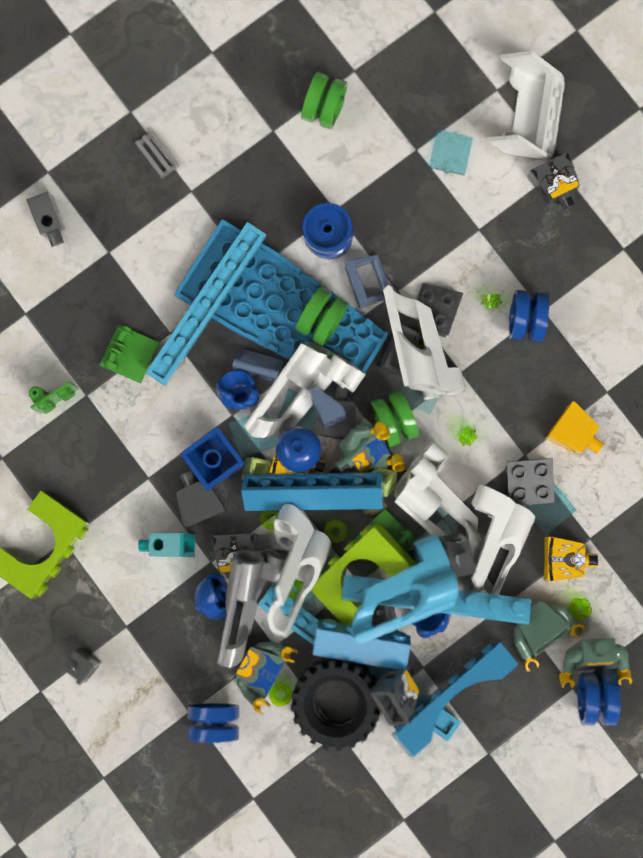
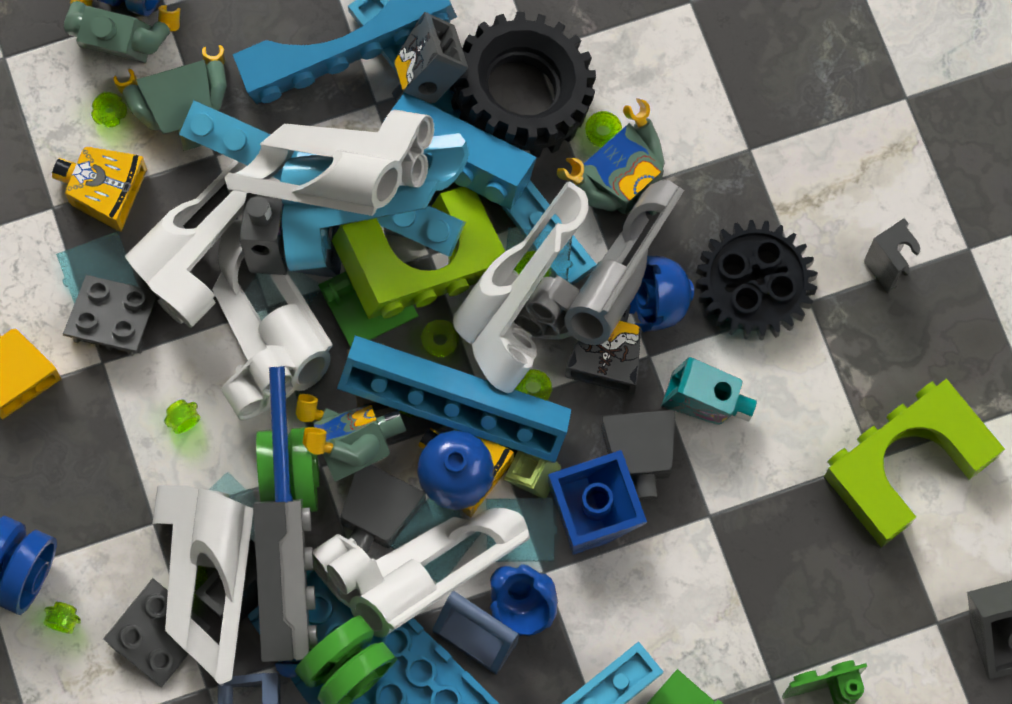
camera: 165 degrees left, 10 degrees down
blue wheel [187,703,240,743] -> none
sand blue tile [310,387,346,429] -> none
yellowish green slope [371,468,397,497] -> none
none -> white panel [224,110,434,216]
none -> piece [253,366,318,678]
none -> black gear [695,220,818,340]

